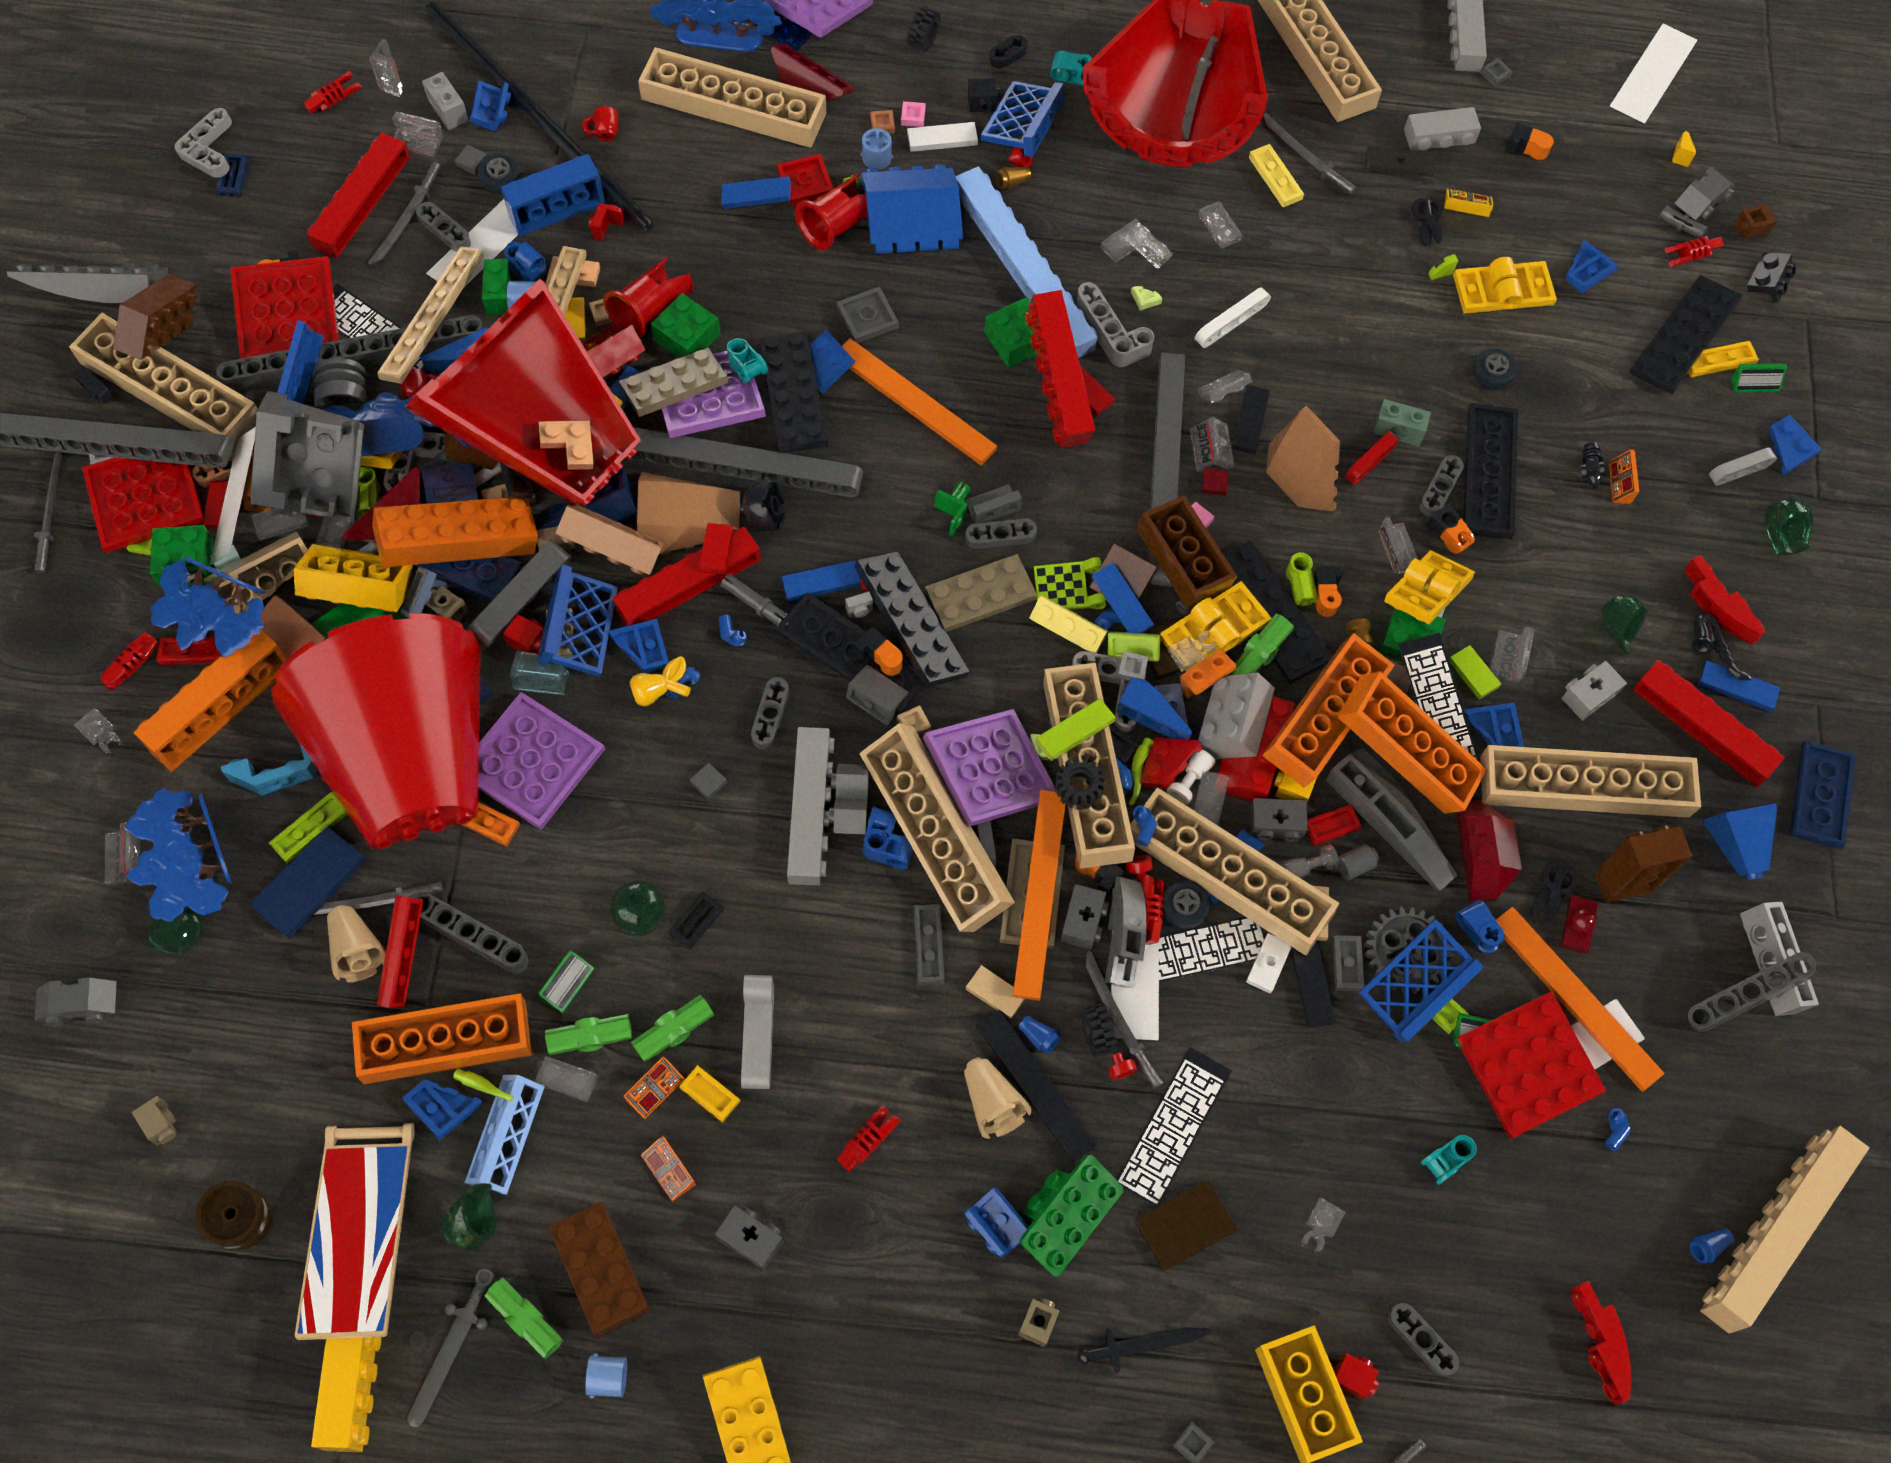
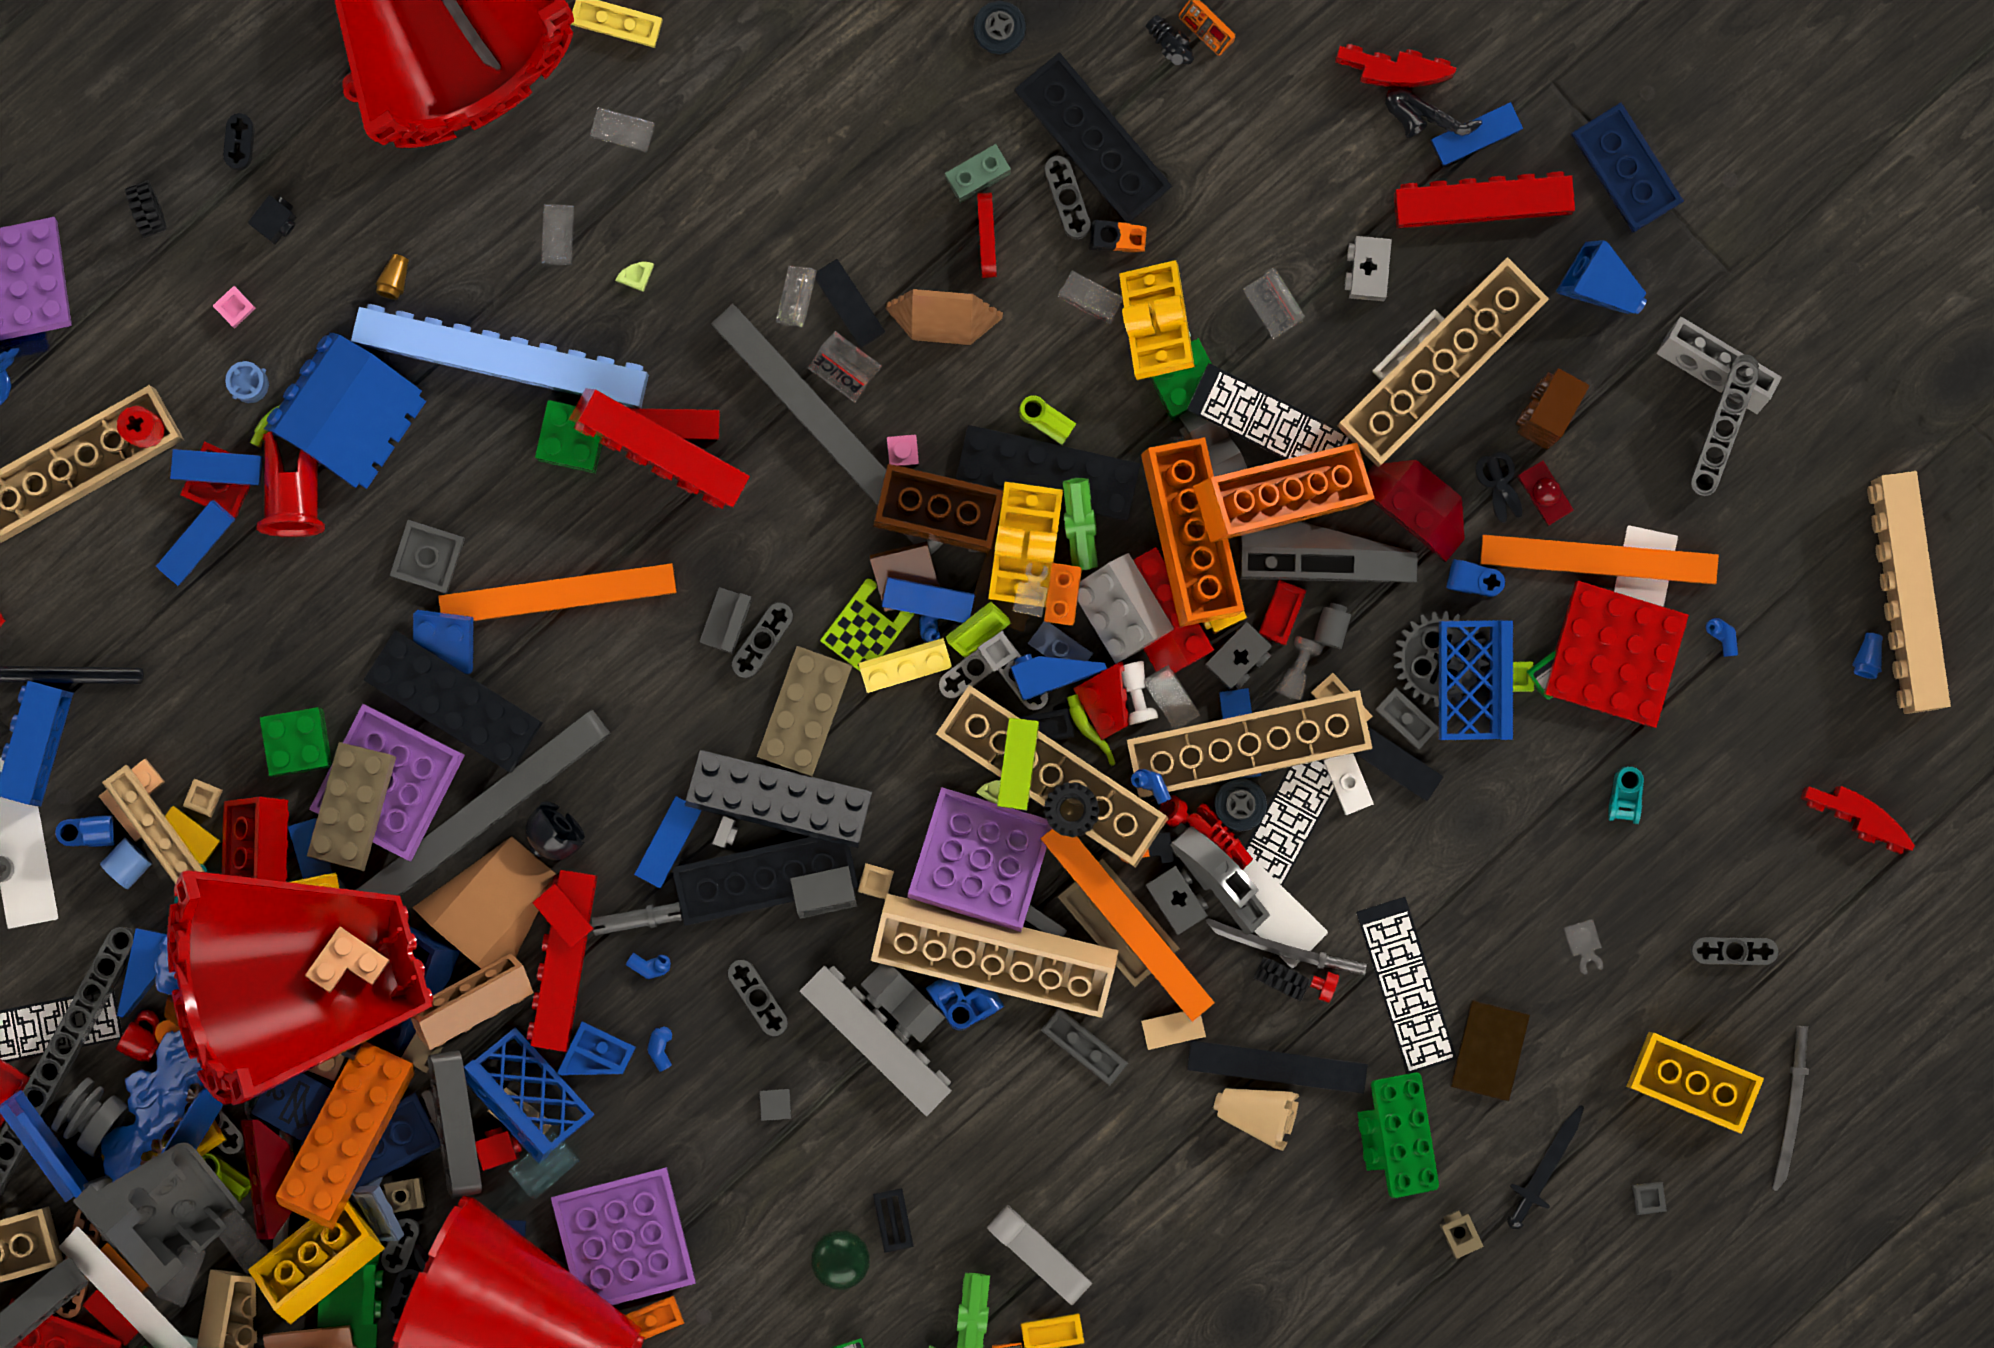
camera: 45 degrees left, 20 degrees up
tan tile [377,246,484,384] -> none
green brick [482,259,513,316] -> none
red bracket [589,203,624,241] -> none
red piece [603,257,694,338] -> none
yellow piece [630,656,691,706] -> none
teal piece [727,338,768,384] -> none
dark red wedge [771,44,855,102] -> none
red hinge [837,1105,901,1172] -> none
leg [855,627,903,676] -> none
nougat tile [870,110,895,134] -> none
white tile [907,122,978,152] -> none
green bracket [934,482,970,537] -> none
blue bracket [964,1187,1029,1257] -> none
blue fence [981,81,1064,157] -> none
red tile [1008,147,1032,167] -> none
blue cone [1019,1016,1060,1054] -> none
teal piece [1050,51,1092,85] -> none
light grey beam [1076,282,1154,367] -> none
blue arm [1116,758,1133,794] -> none
clear plate [1124,222,1173,269] -> none
white beam [1195,287,1271,348] -> none
dark red tile [1202,468,1228,496] -> none
leg [1313,566,1343,617] -> none
red brick [1334,1353,1379,1401] -> none
pearl gold wheel [1345,619,1374,648] -> none
lime tile [1449,645,1501,700] -> none
blue wing [1464,703,1524,747] -> none
clear green helmet [1601,595,1647,655] -> none
none -> red piece [117,406,164,448]
none -> blue tile [170,449,263,486]

